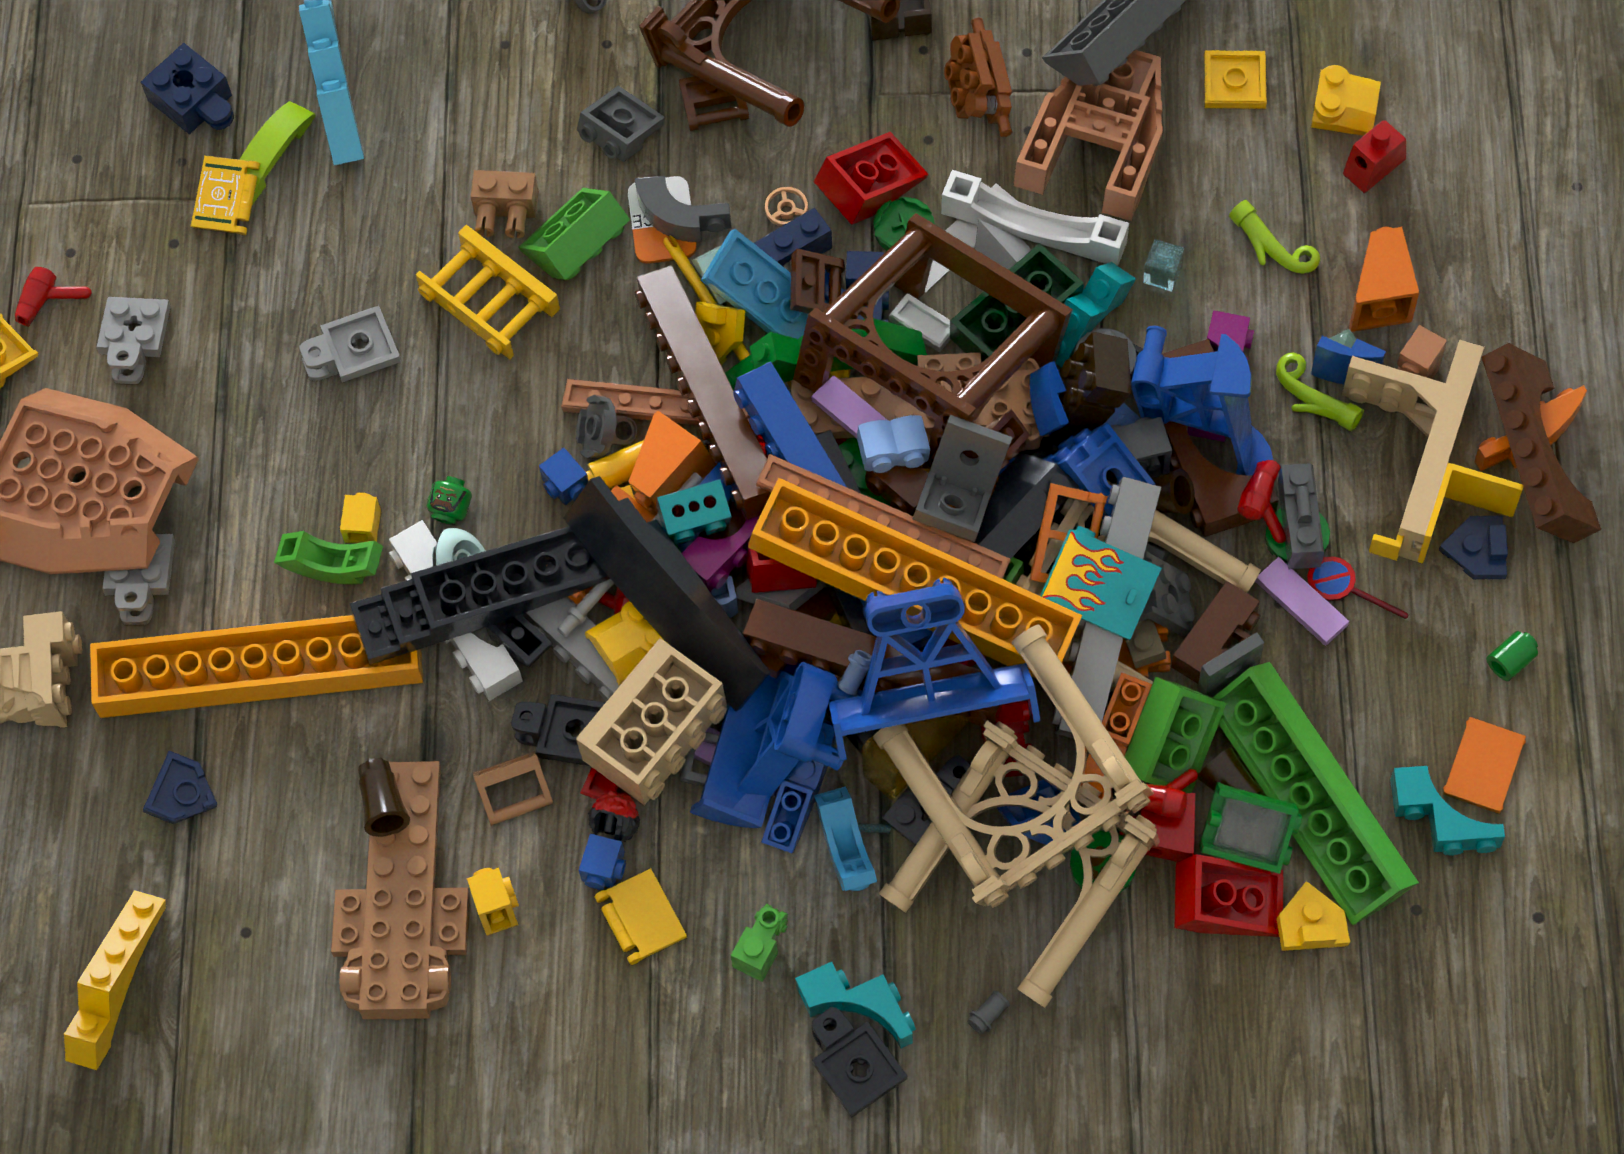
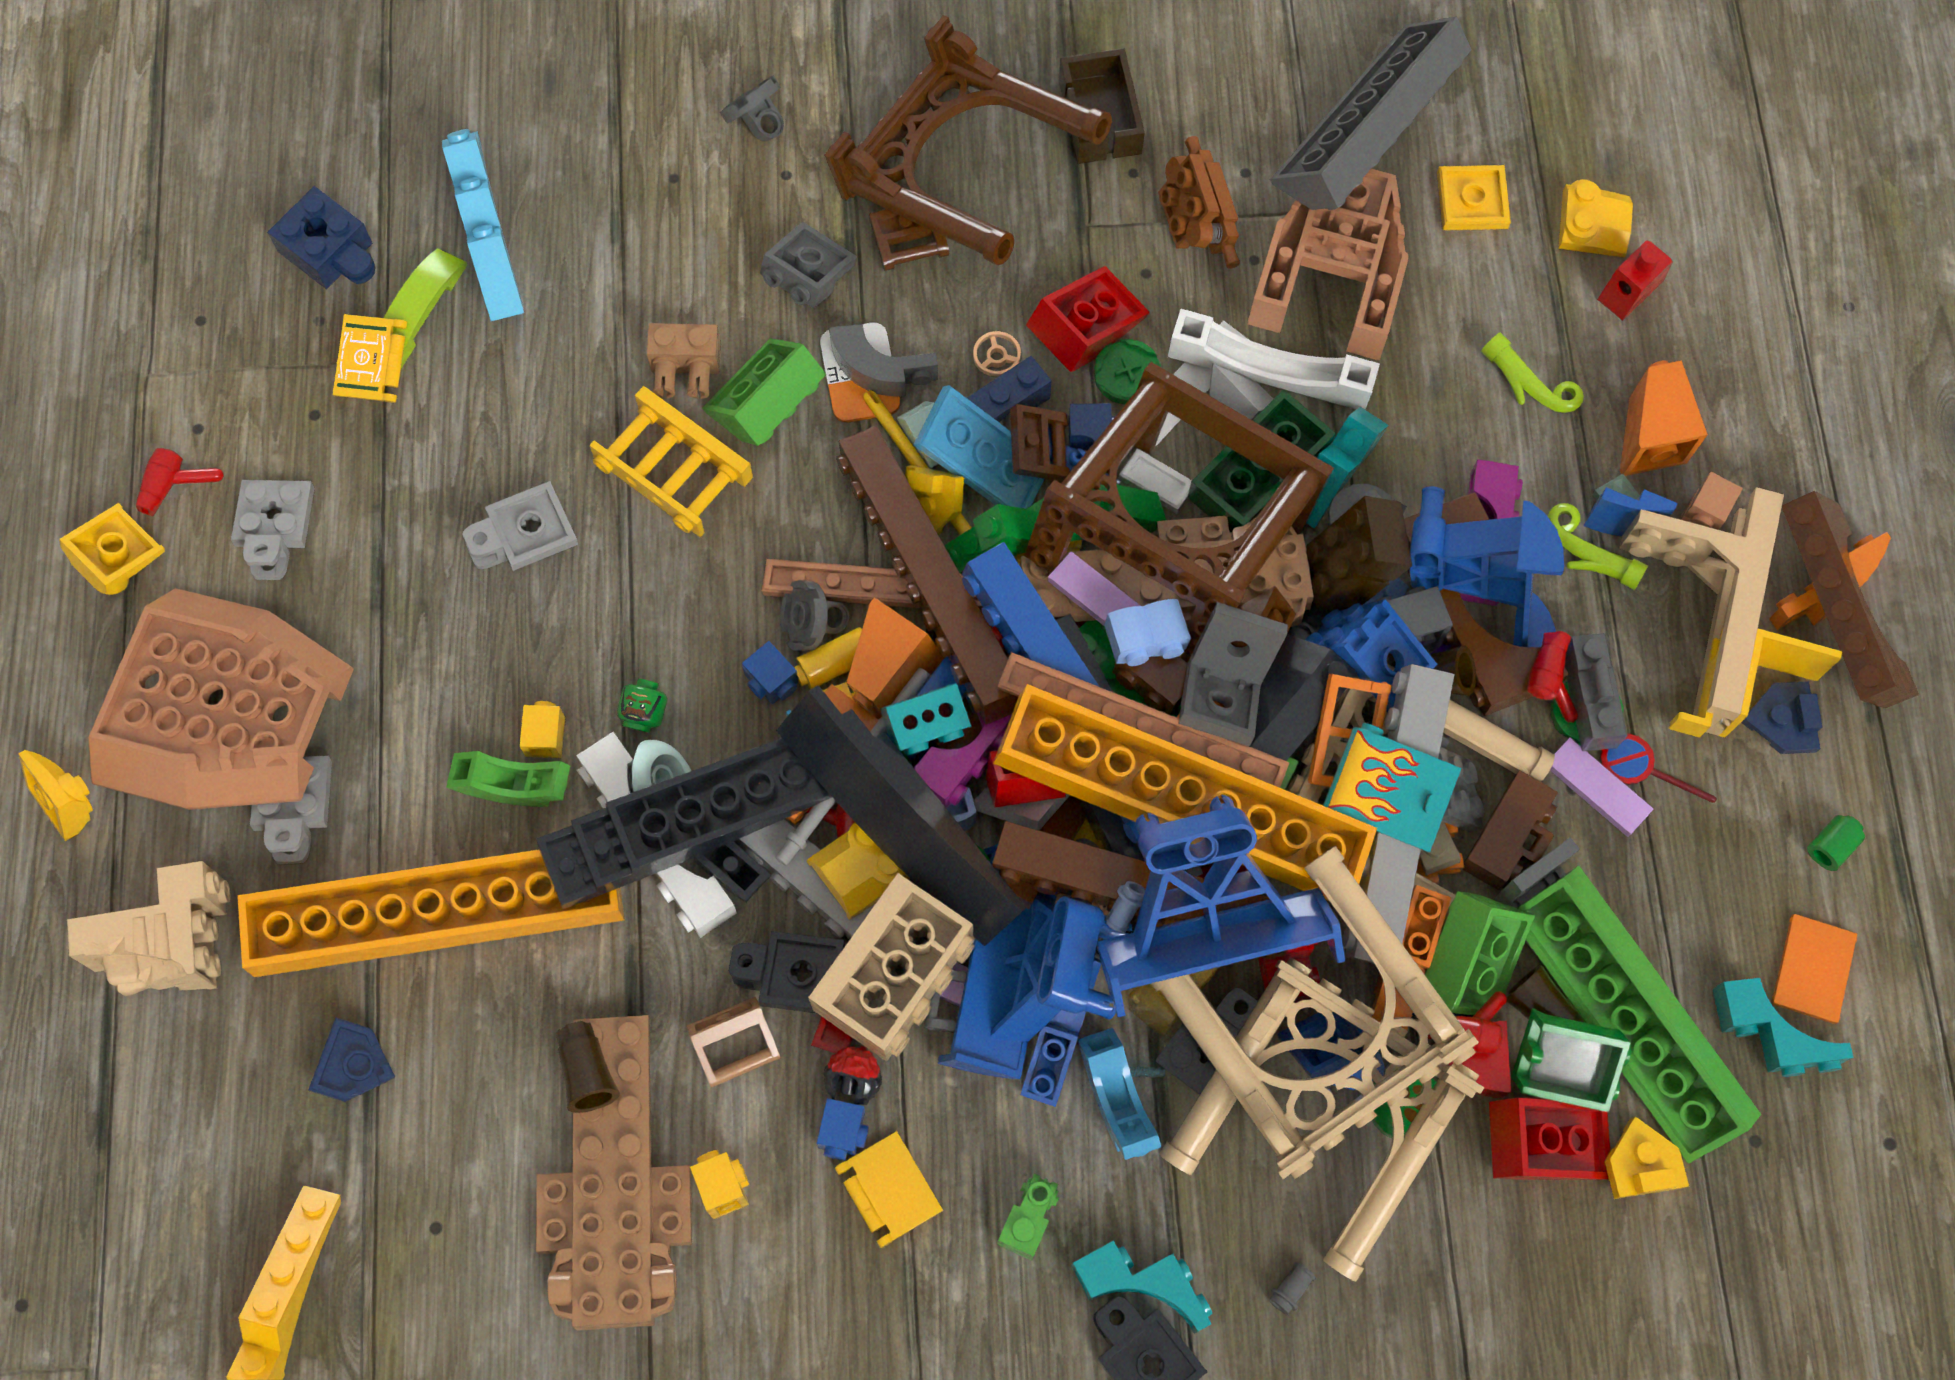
camera: 10 degrees left, 5 degrees up
blue slope [1030,361,1069,436] -> none
clear light blue brick [1143,239,1184,292] -> none

